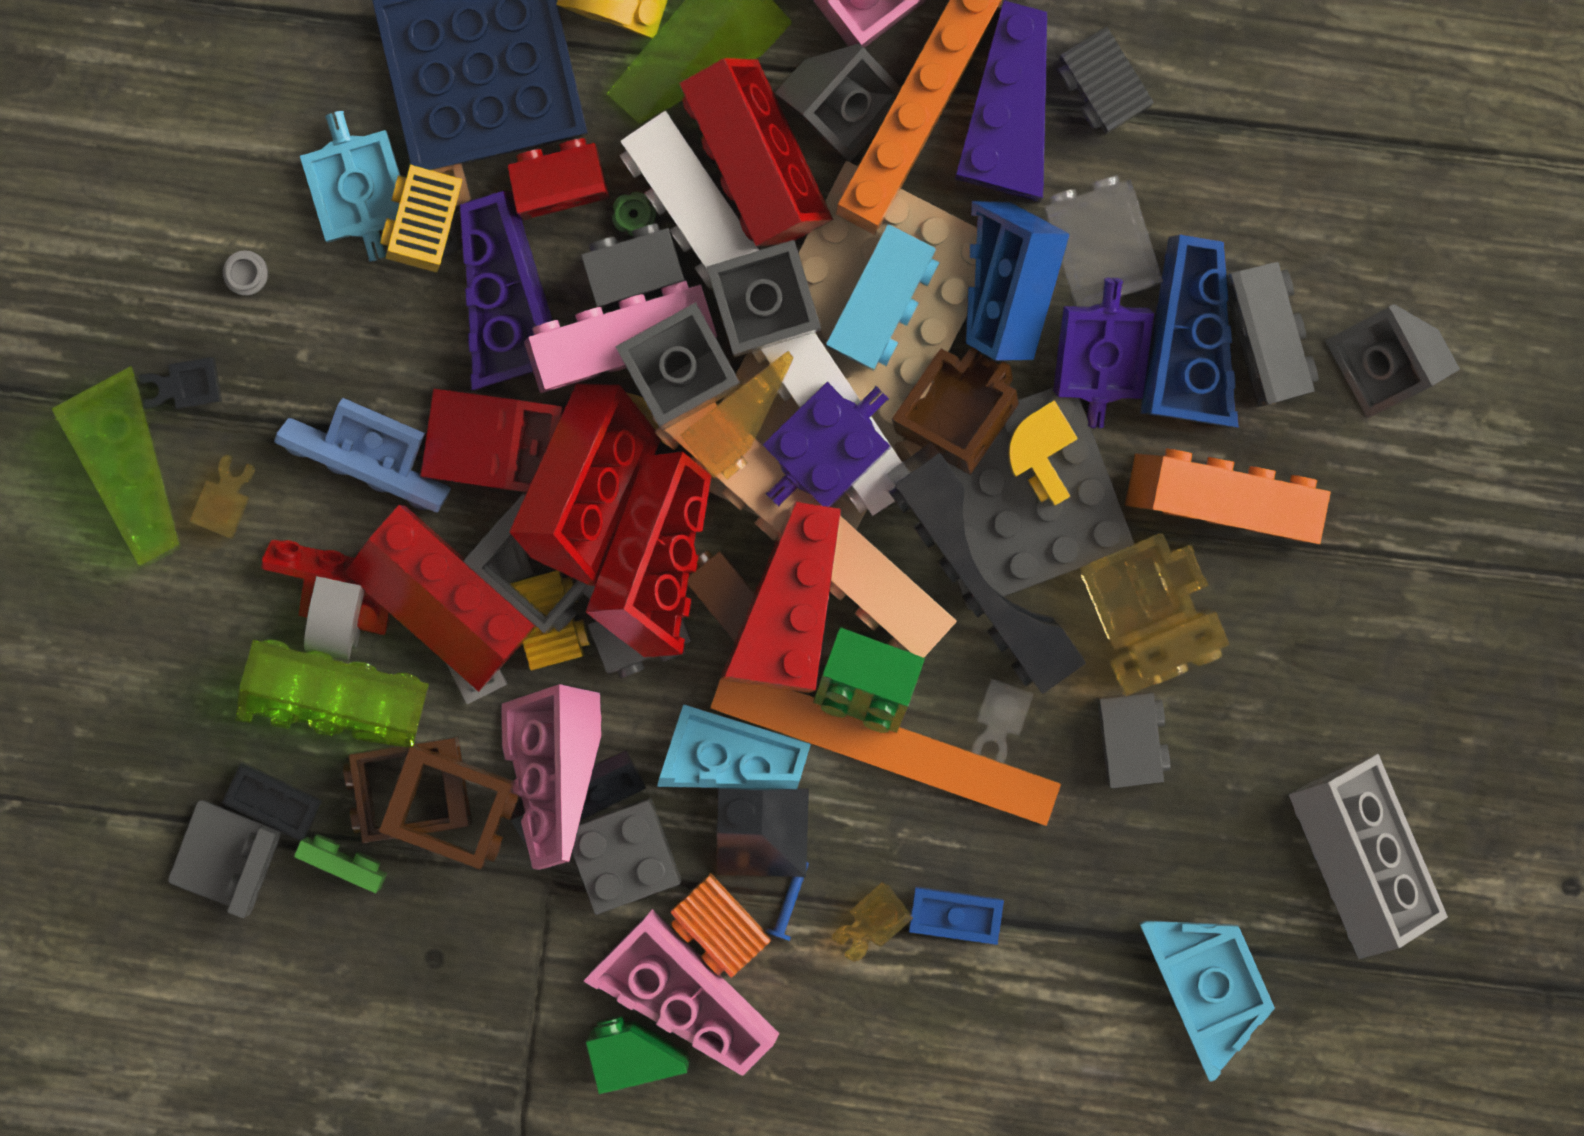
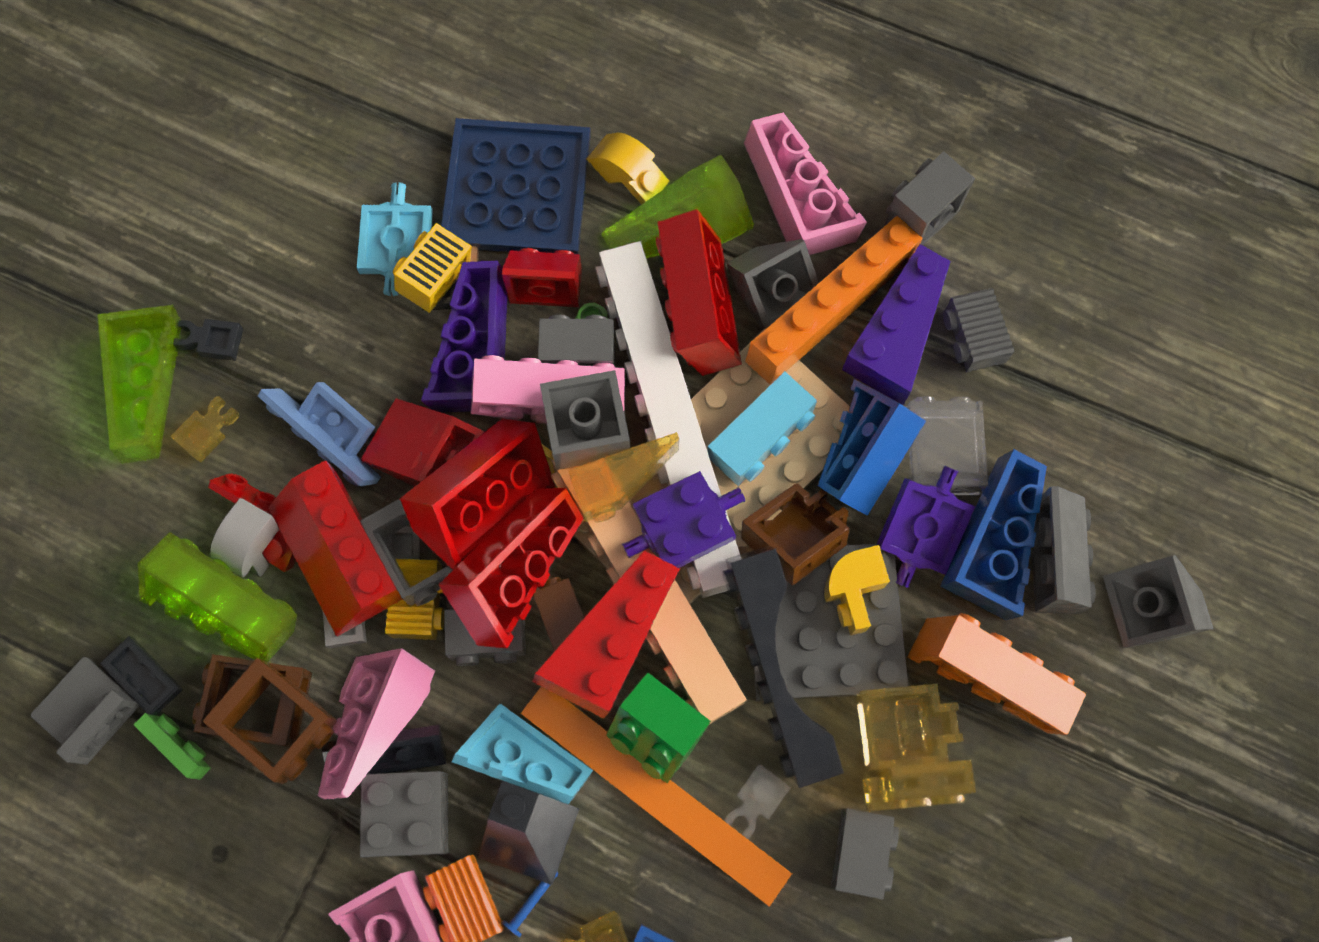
camera: 15 degrees right, 15 degrees down
light grey plate [223,251,268,295] -> none
dark grey brick [707,240,822,357] -> none

